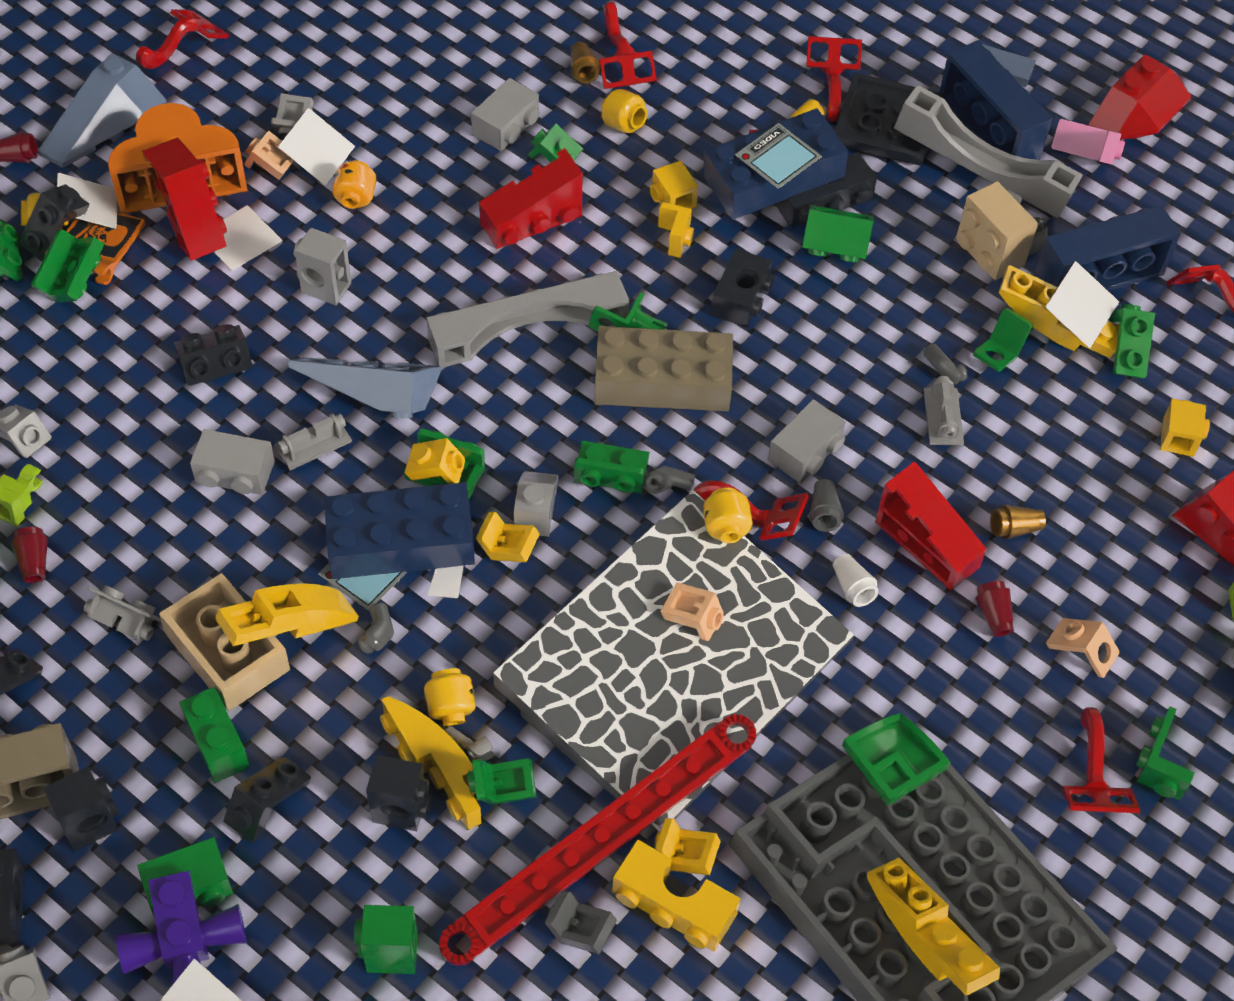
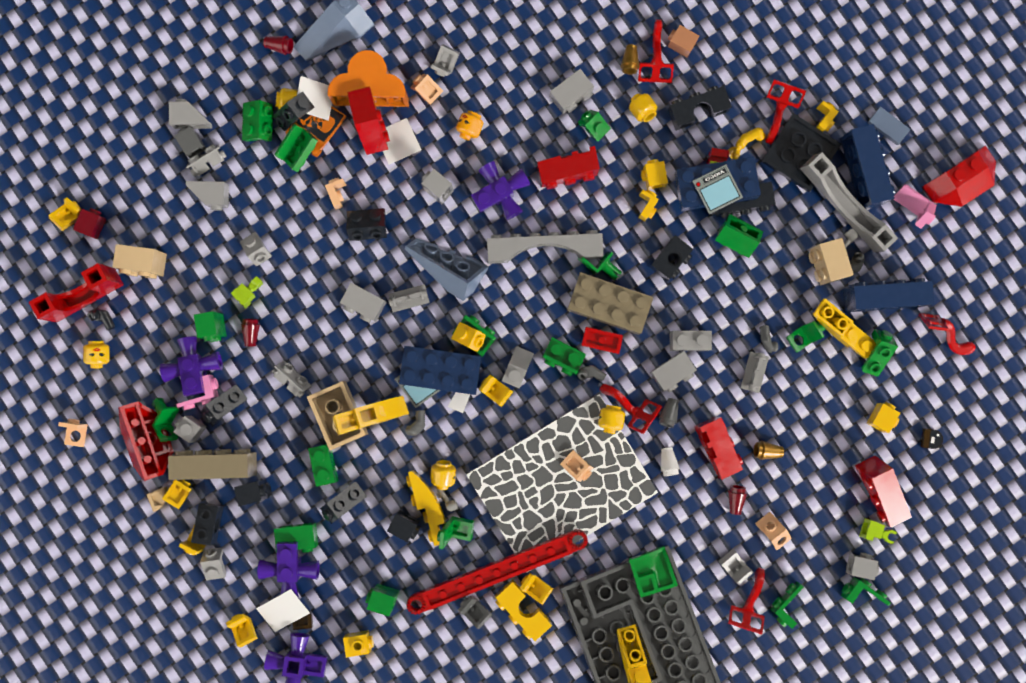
camera: 20 degrees right, 30 degrees up
white sticker [278,108,355,186] -> none
white sticker [1045,261,1119,348] -> none
none -> light nougat bracket [325,178,346,210]
none -> dark purple brick [471,161,530,220]
none -> red plate [581,327,623,354]
none -> nougat brick [668,25,699,58]
none -> black arch [668,86,732,131]
none -> light grey brick [670,331,712,351]
none -> light grey bracket [718,549,753,585]
none -> yellow bracket [816,101,839,132]

